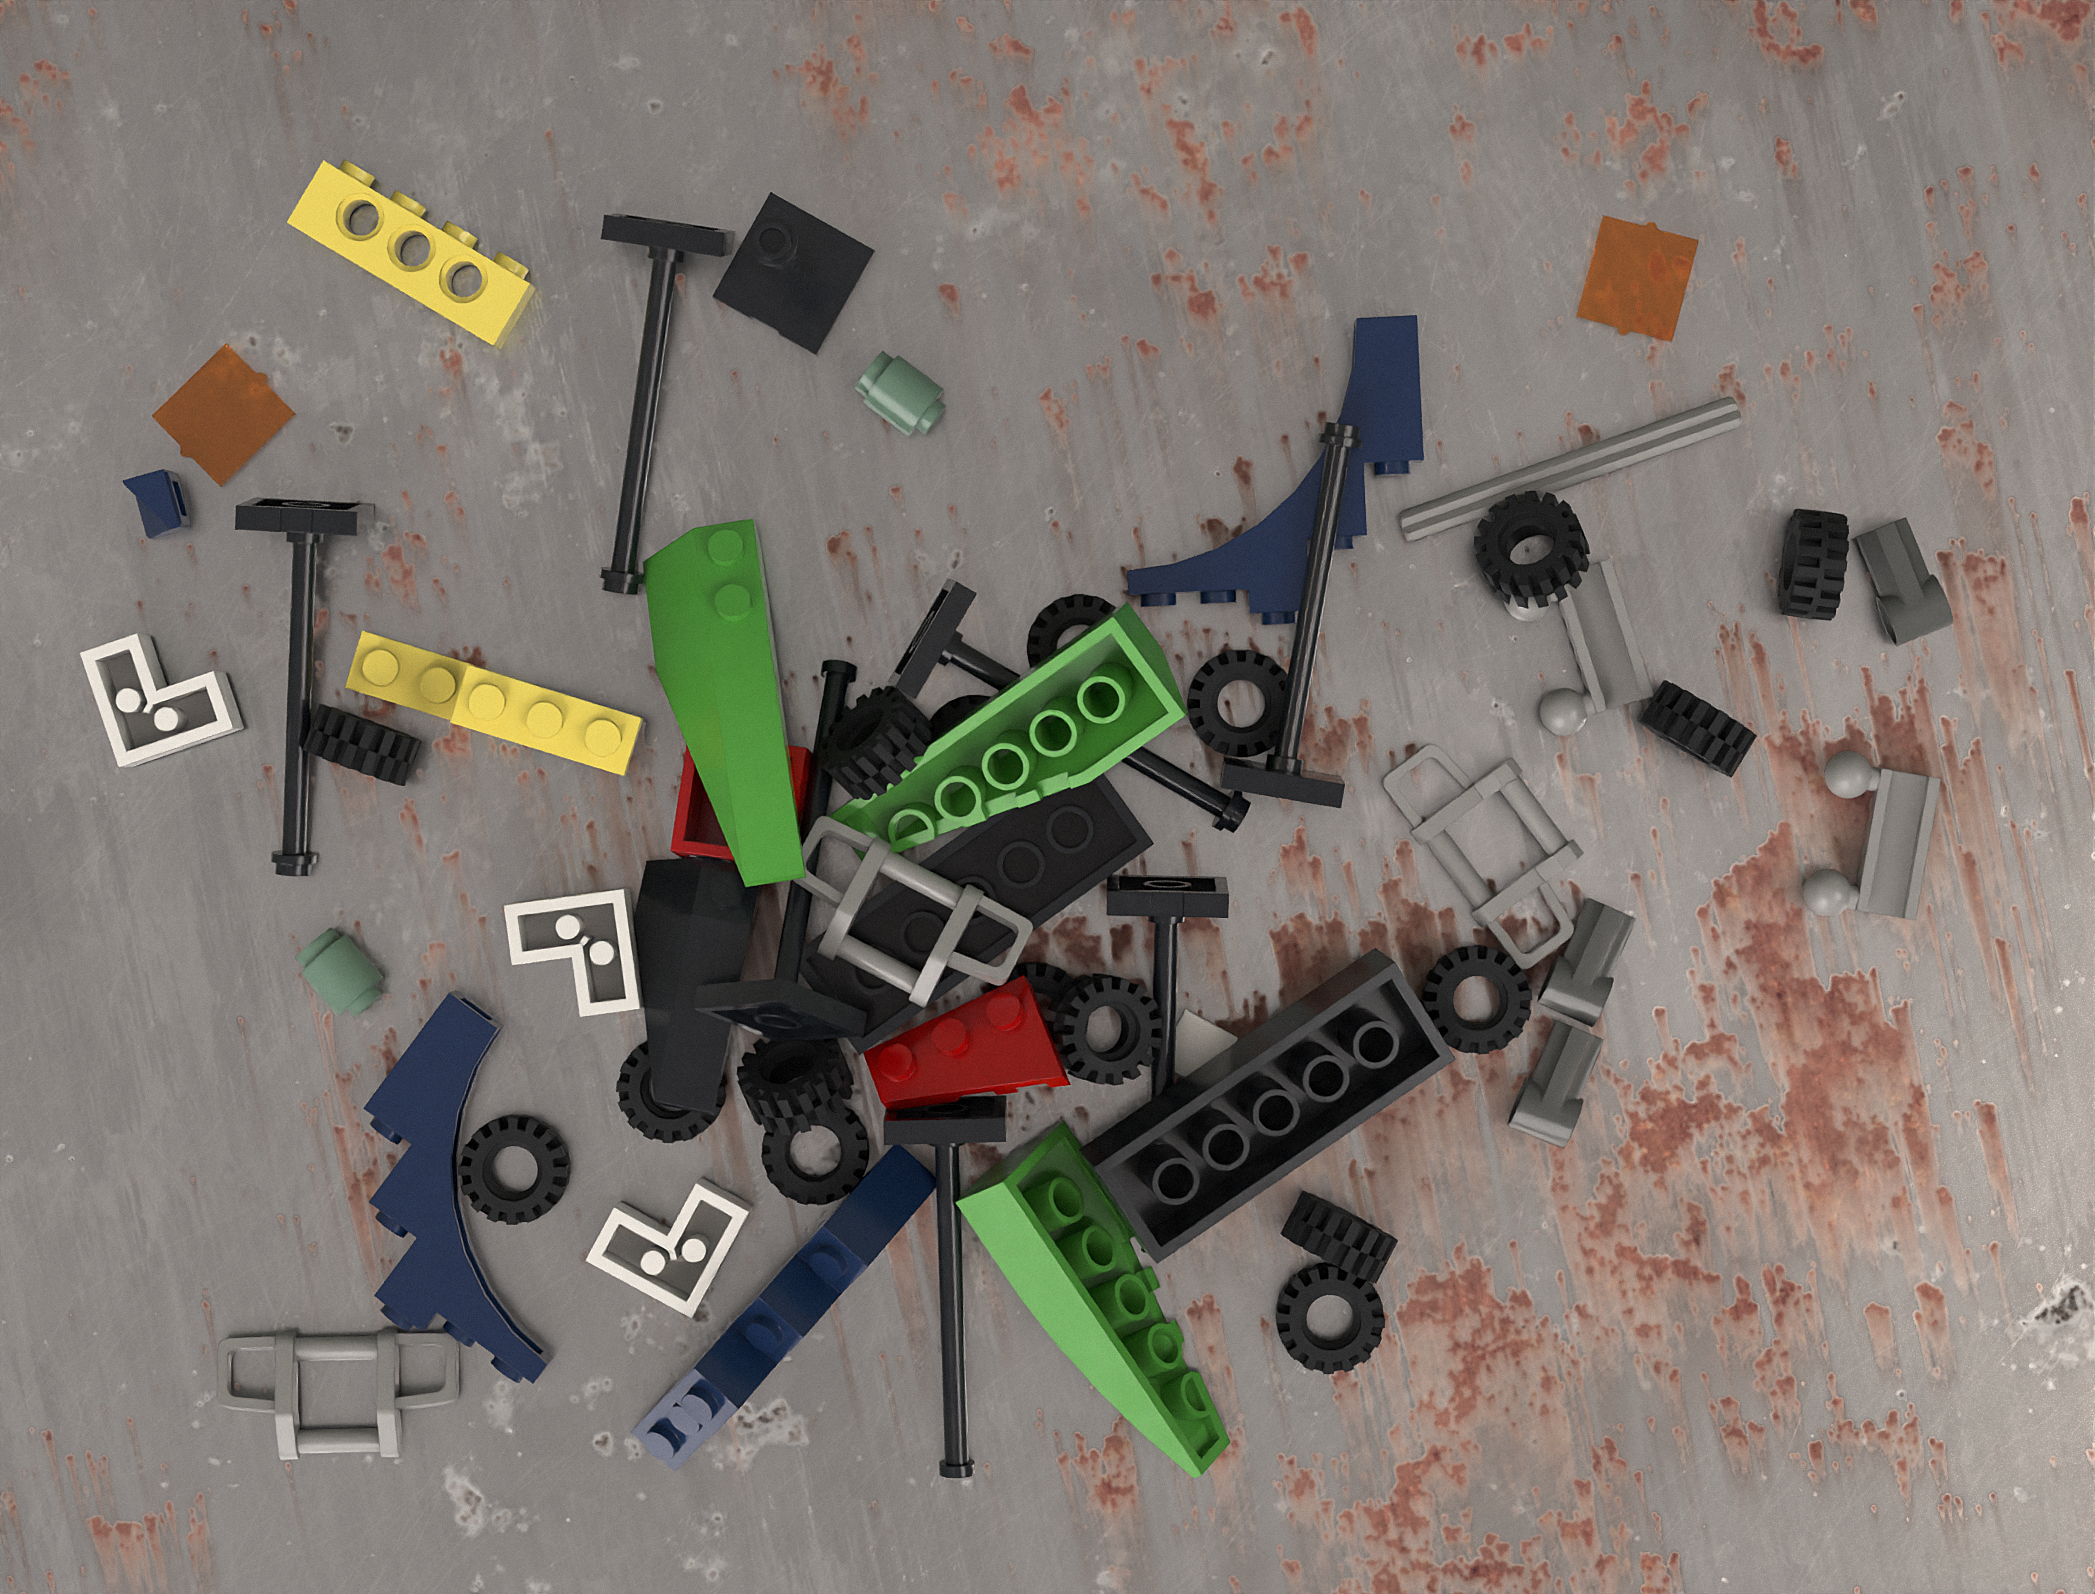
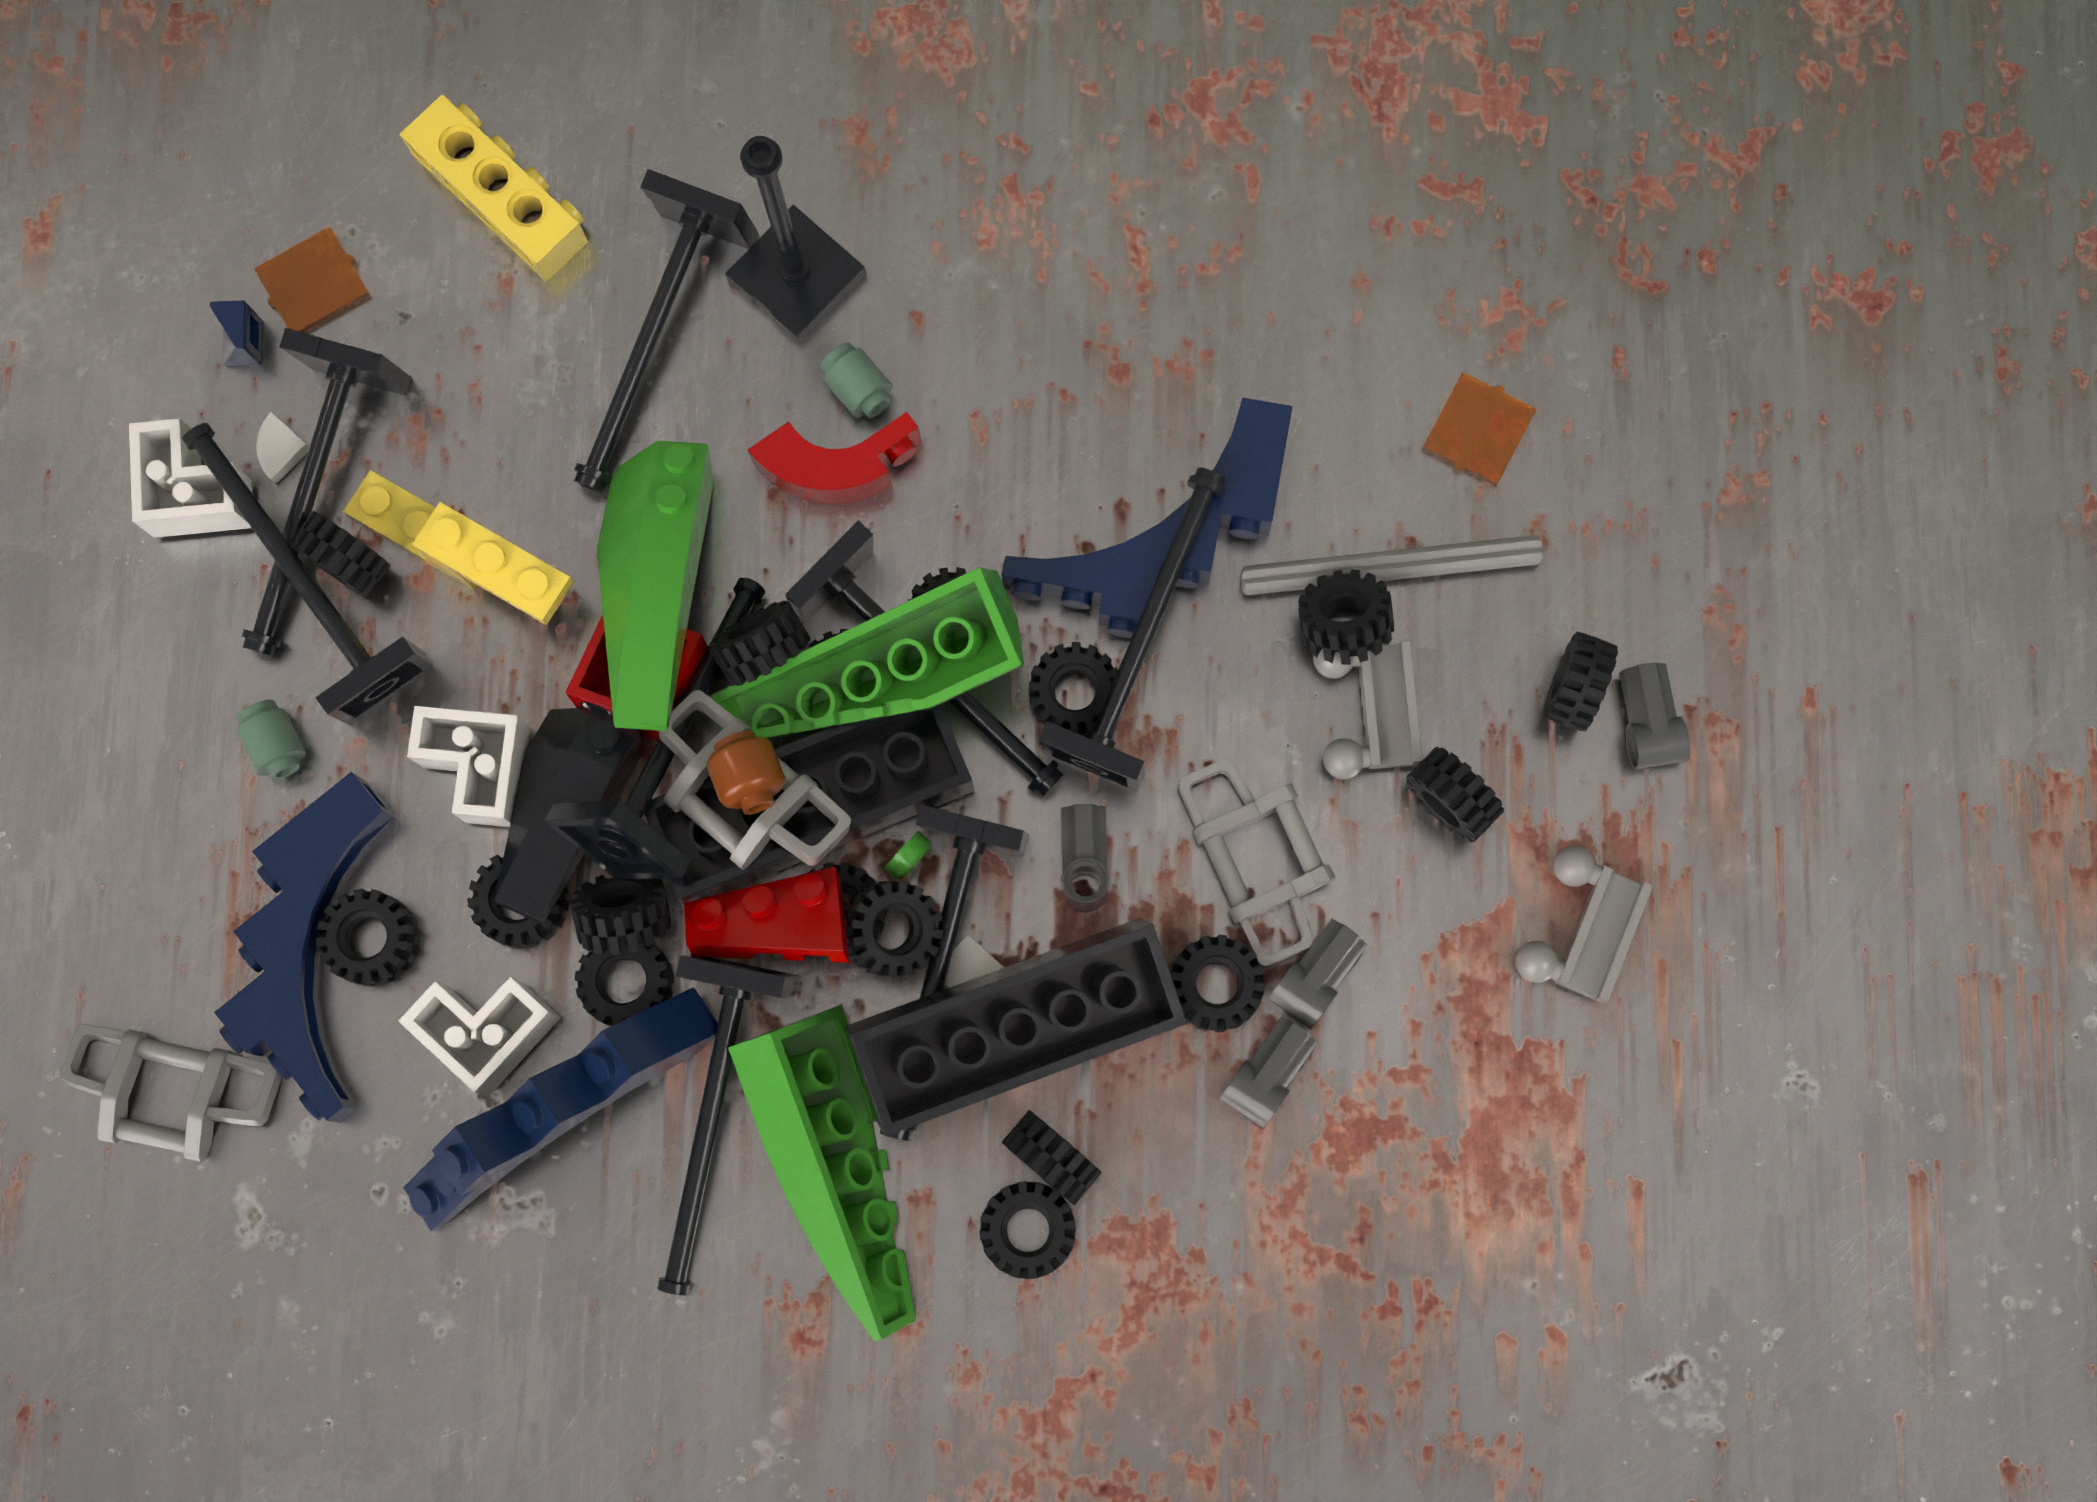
camera: 20 degrees right, 10 degrees down
none -> black tile [182,423,433,725]
none -> white tile [256,412,309,484]
none -> dark orange head [707,731,785,815]
none -> red arch [747,412,922,504]
none -> bright green tile [884,830,932,881]
none -> dark grey piece [1061,804,1109,913]

